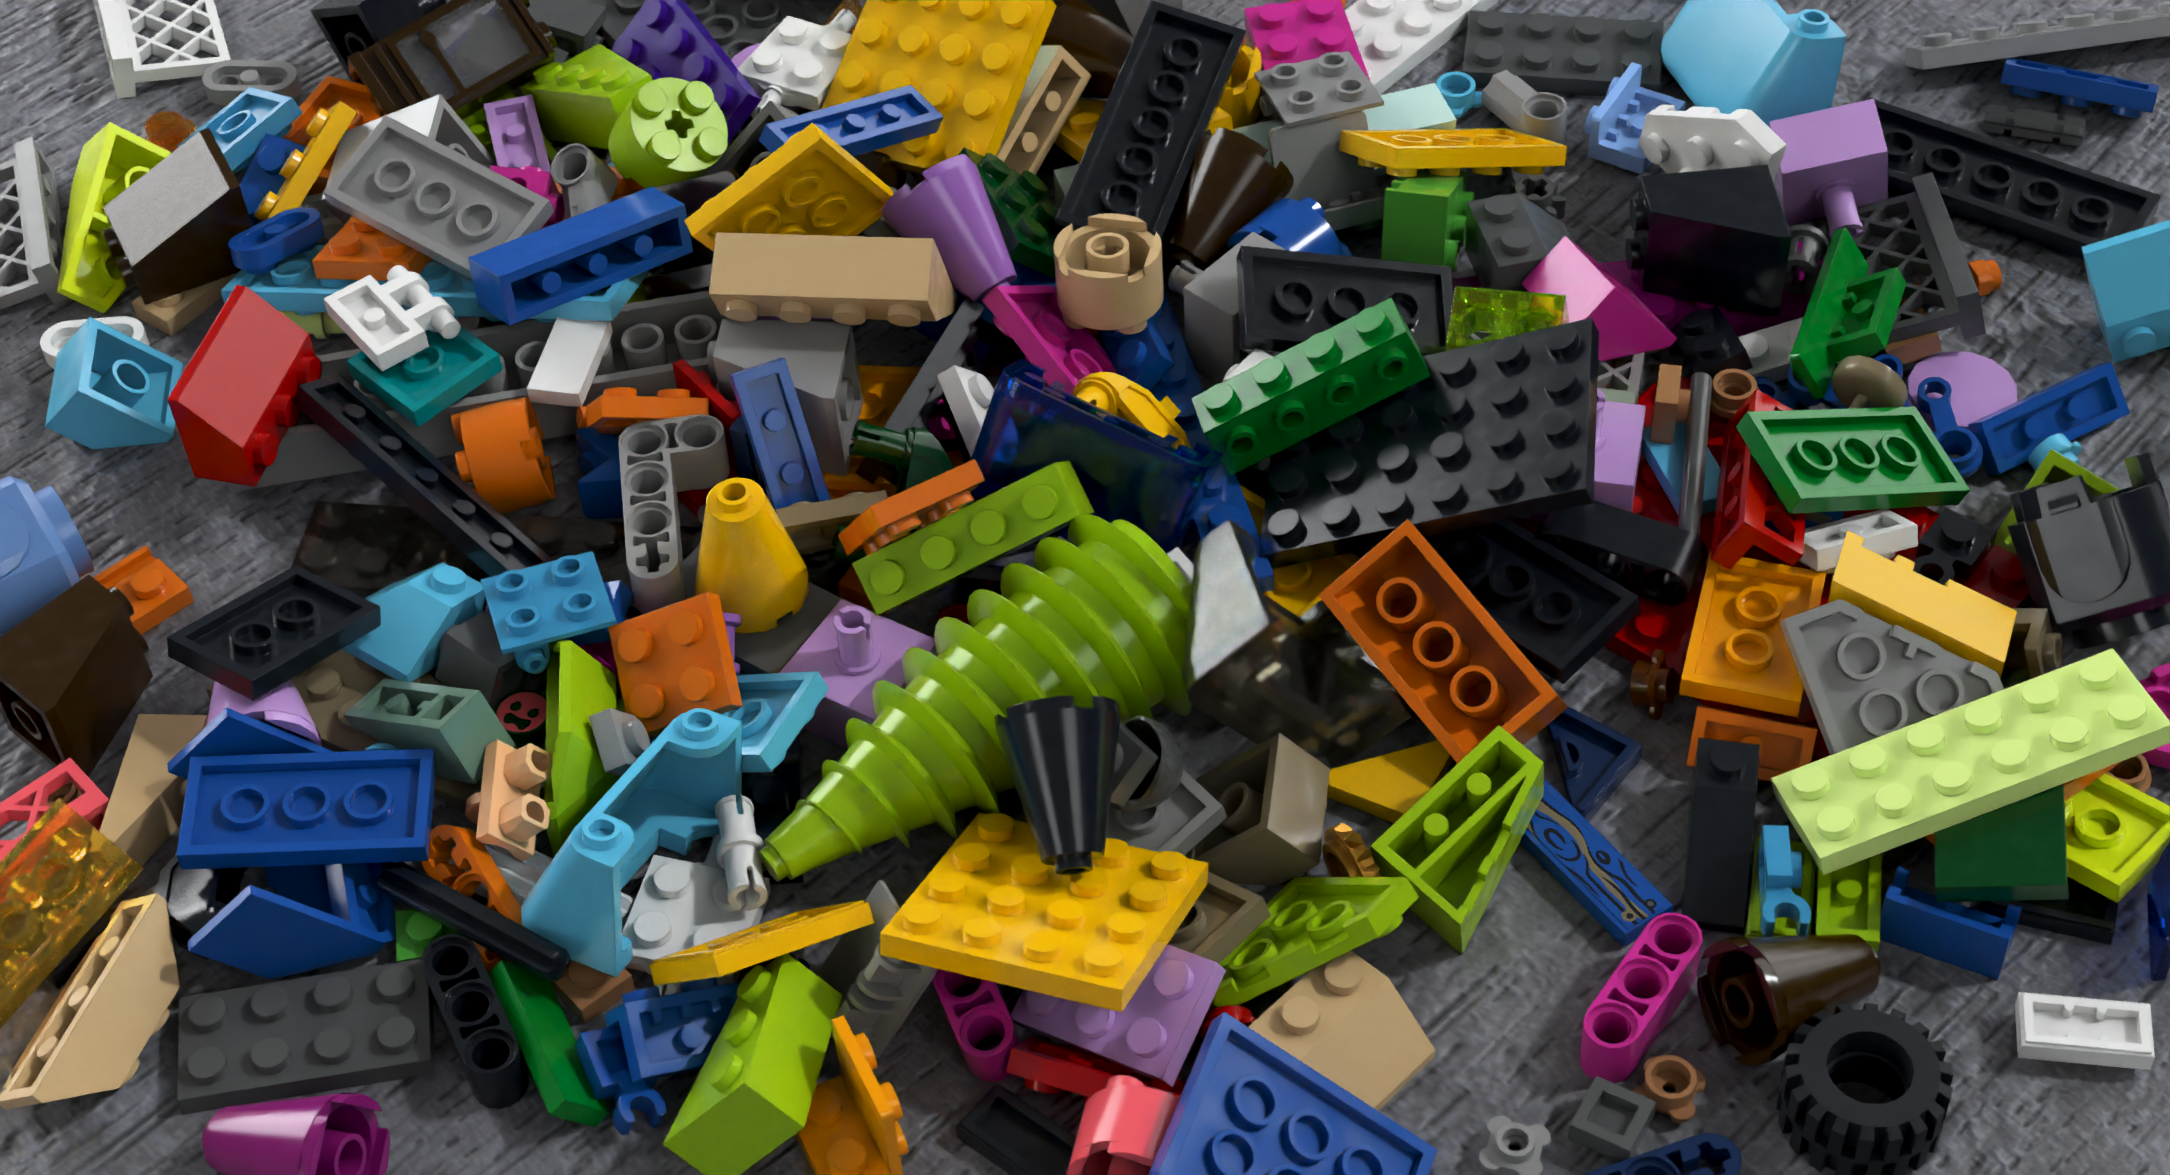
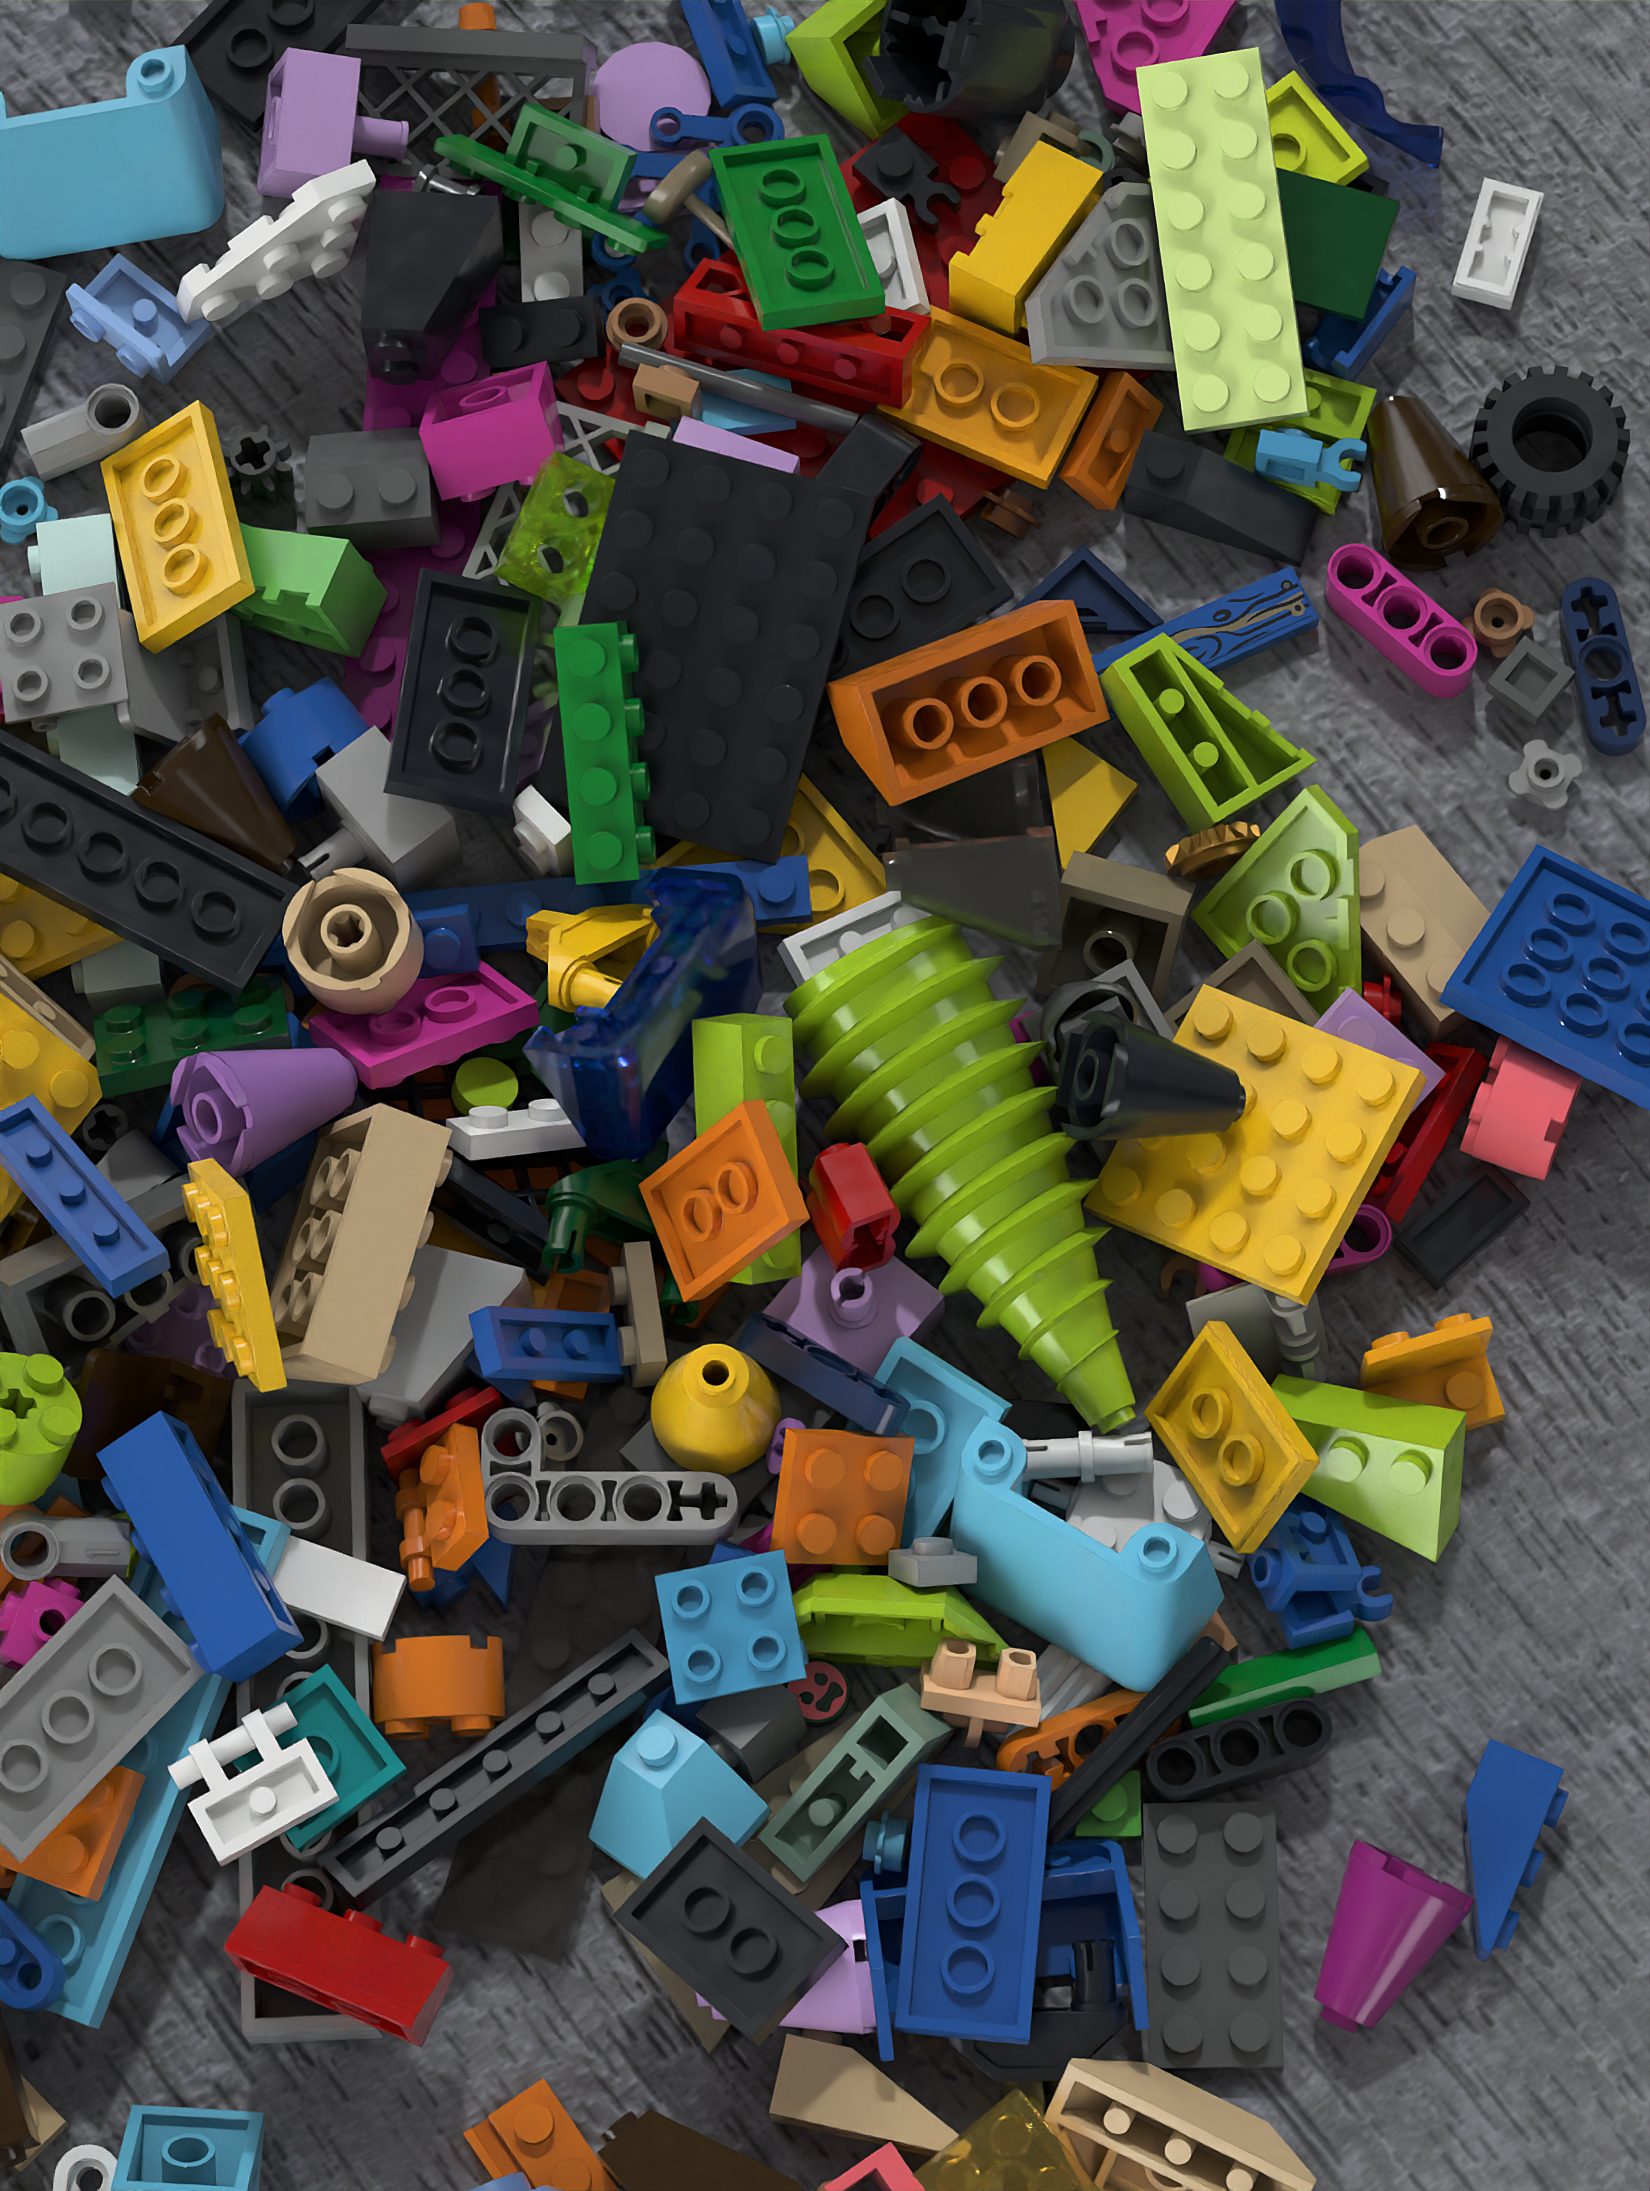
camera: 80 degrees left, 25 degrees up
none -> dark blue beam [736,1312,911,1437]
none -> red brick [805,1142,901,1274]

